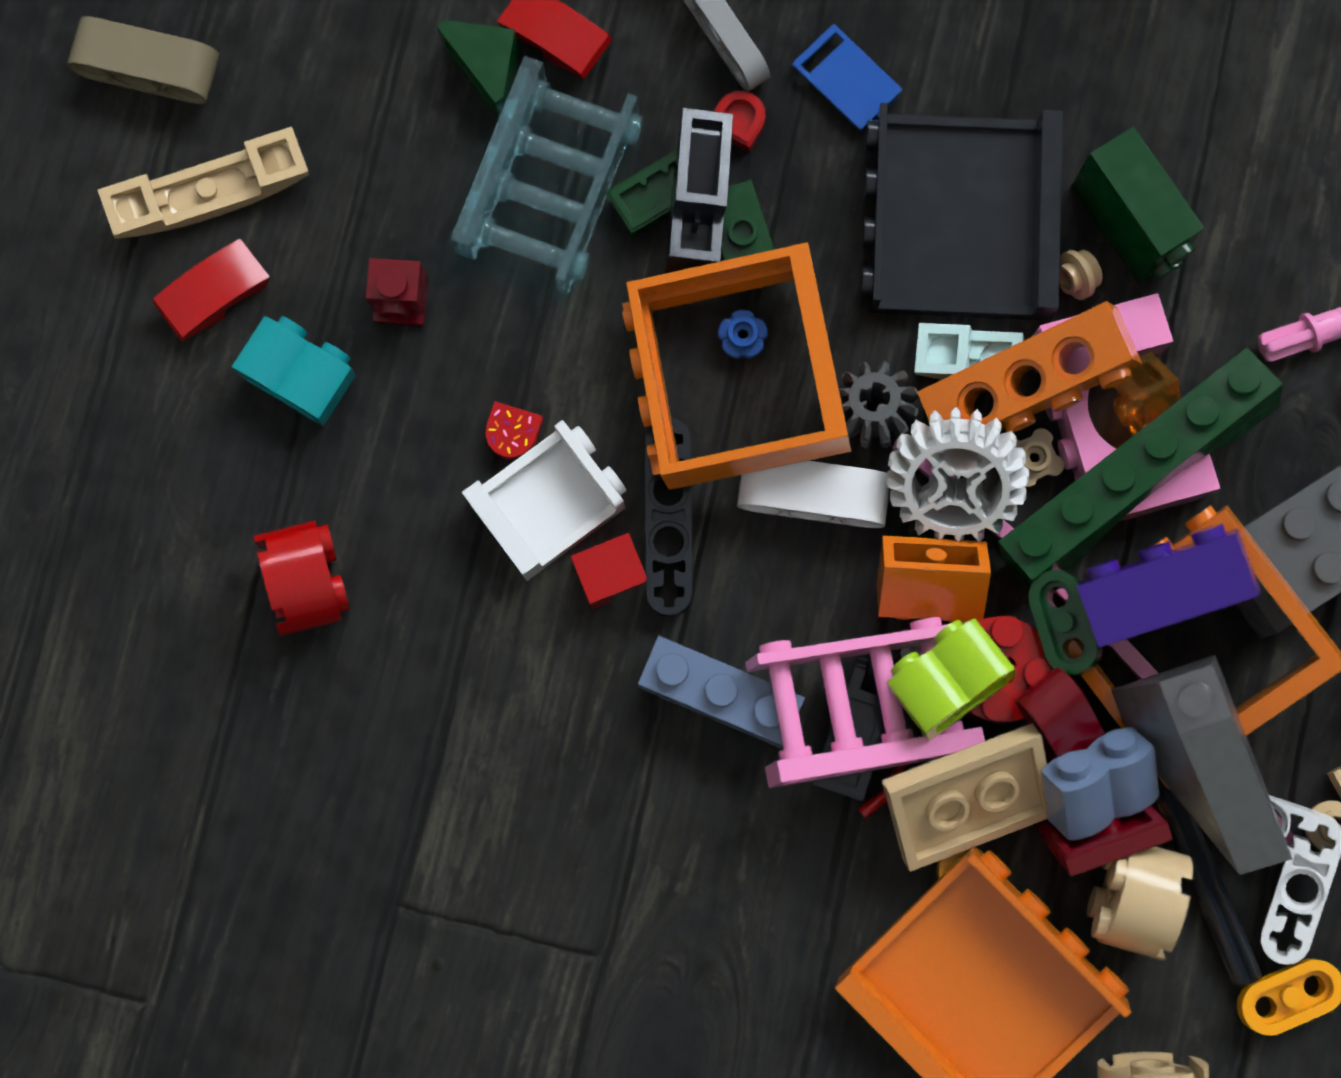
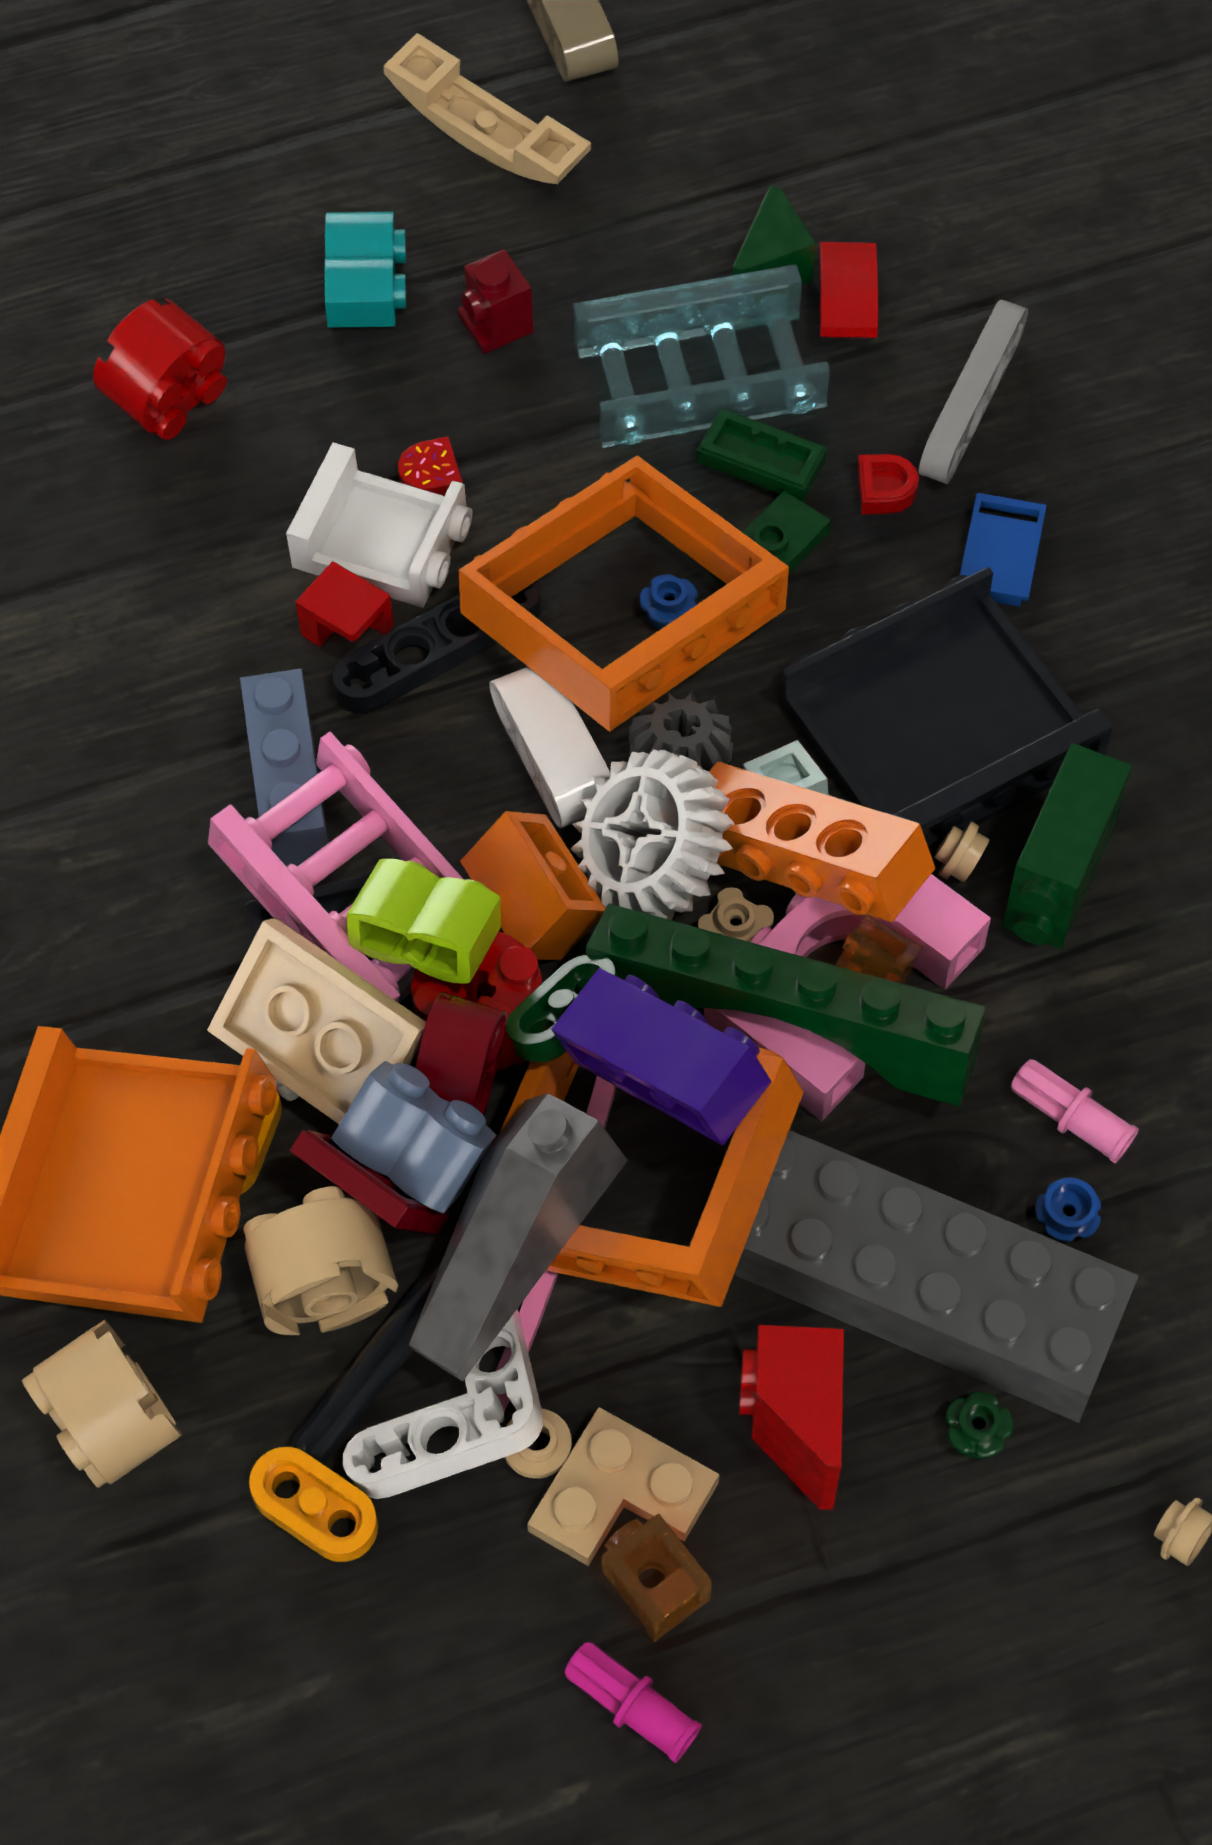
camera: 55 degrees right, 20 degrees down
red slope [152,239,270,342] -> none
black slope [664,108,733,273] -> none

